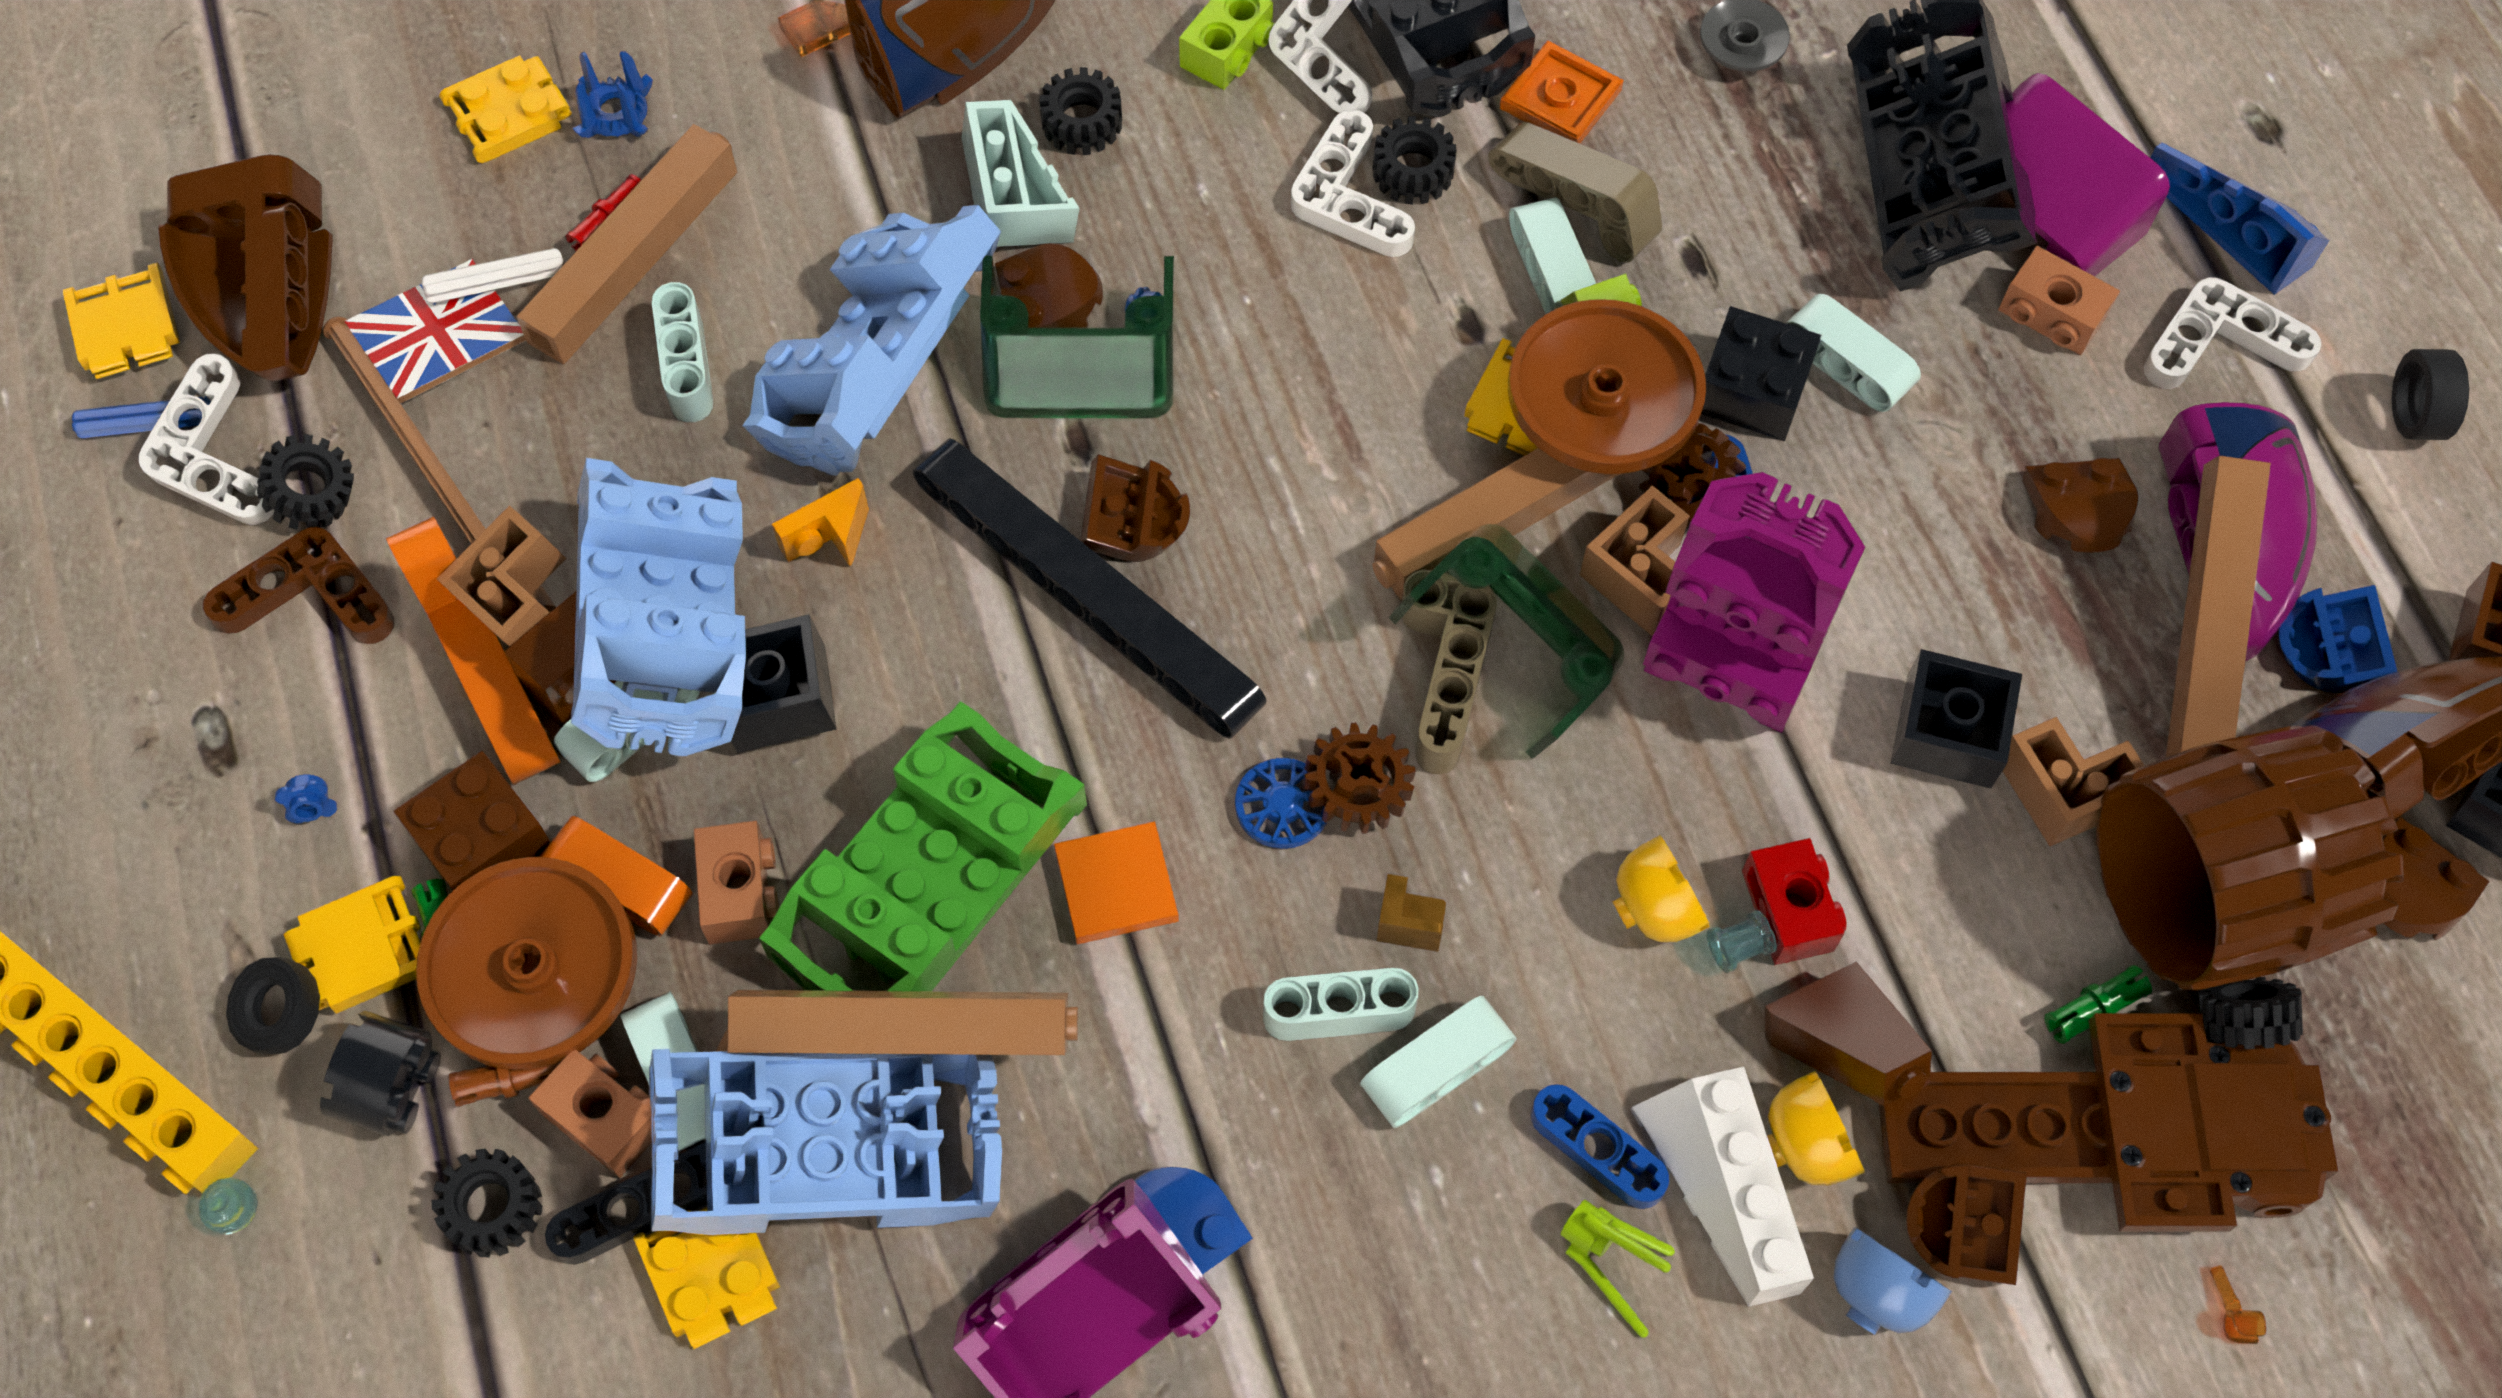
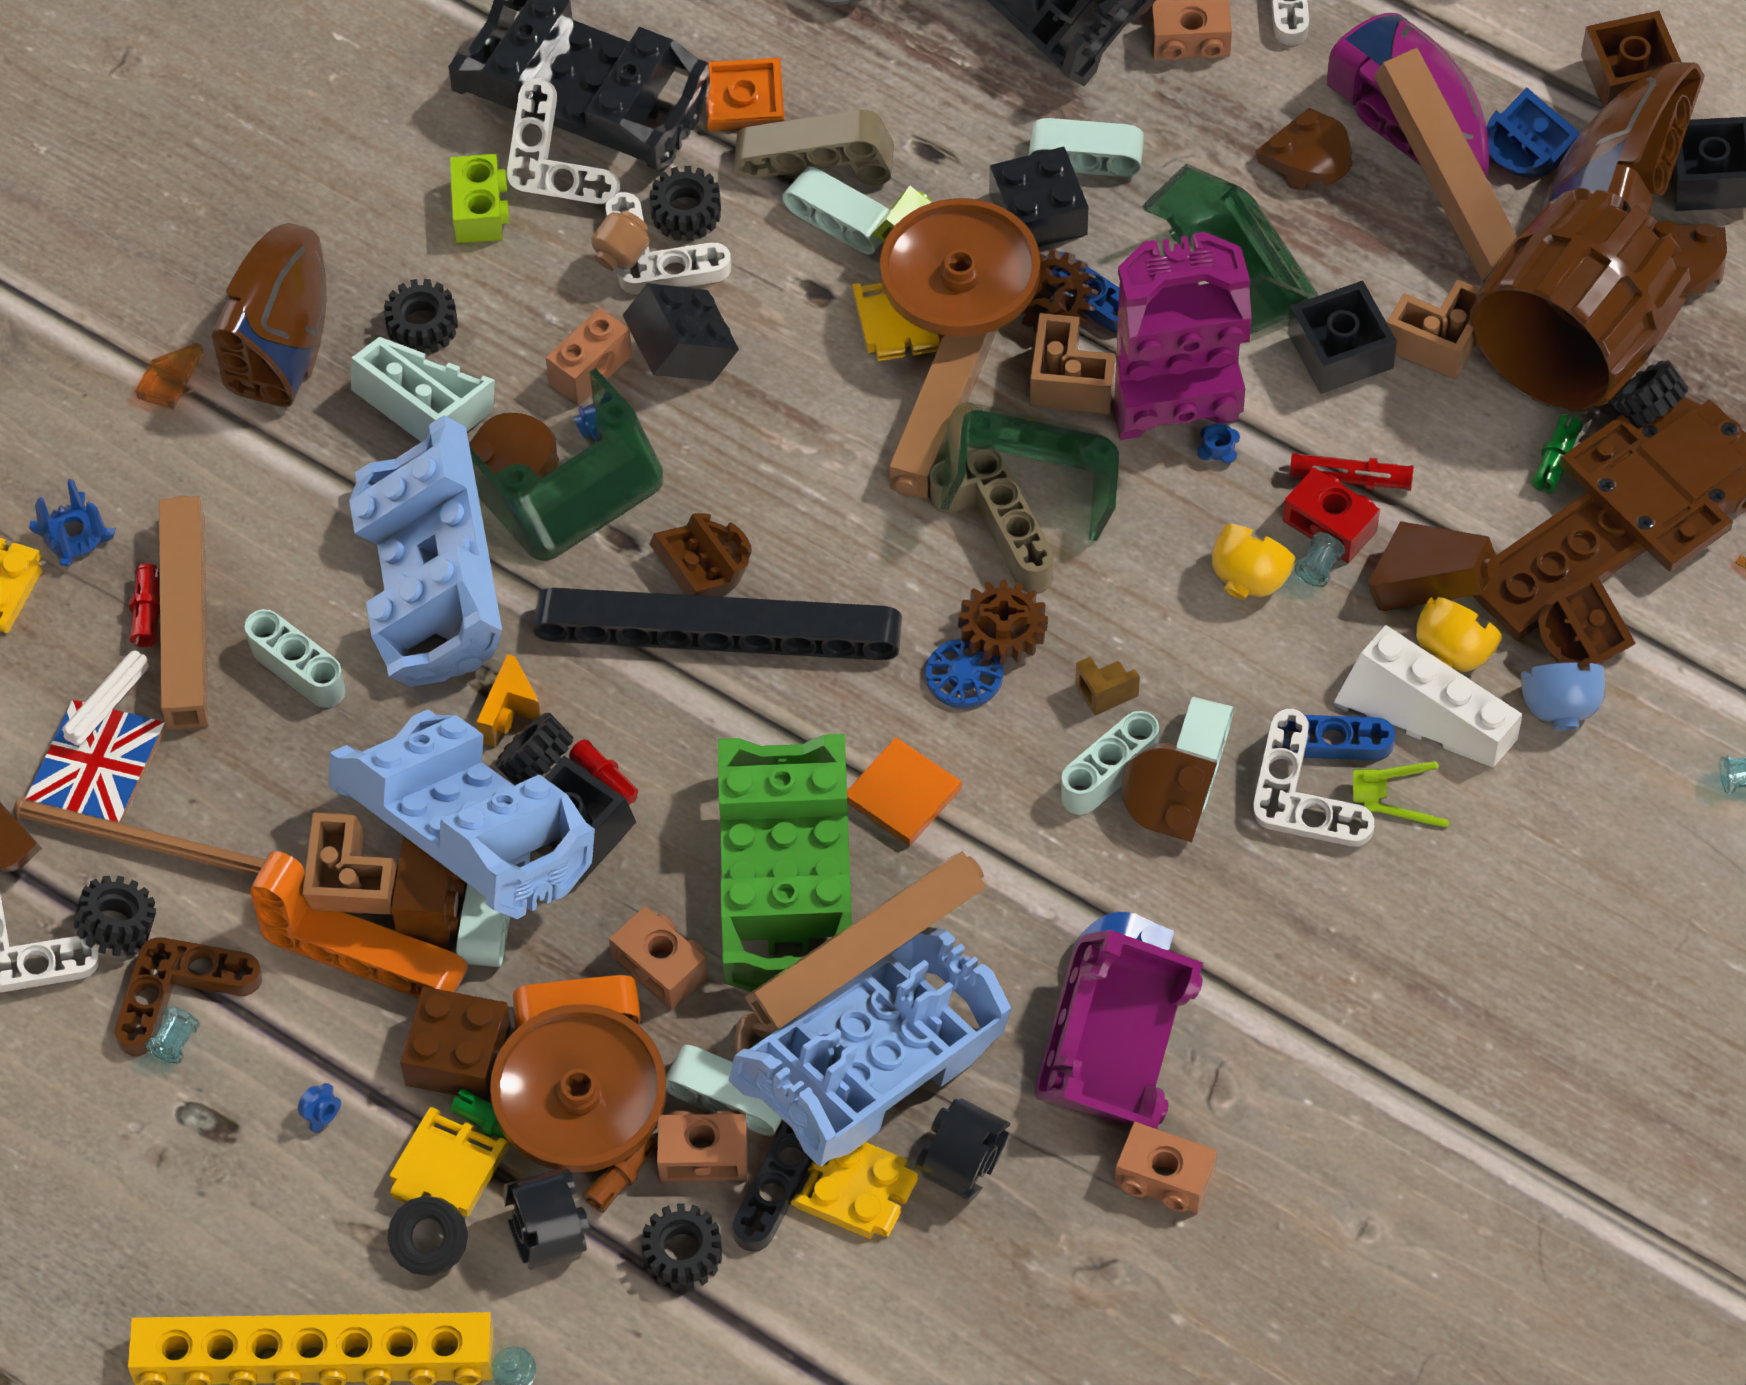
camera: 35 degrees left, 5 degrees down
none -> clear light blue bush [146,1007,200,1064]
none -> black tyre [495,712,574,785]
none -> nougat brick [546,308,632,406]
none -> red axle [569,739,638,805]
none -> medium nougat head [591,210,650,271]
none -> black brick [622,283,739,381]
none -> black brick [914,1098,1010,1201]
none -> reddish brown slope [1122,743,1217,843]
none -> clear green windscreen [1142,163,1319,334]
none -> blue plate [1197,423,1240,464]
none -> white beam [1254,709,1374,847]
none -> red pin [1289,453,1414,491]

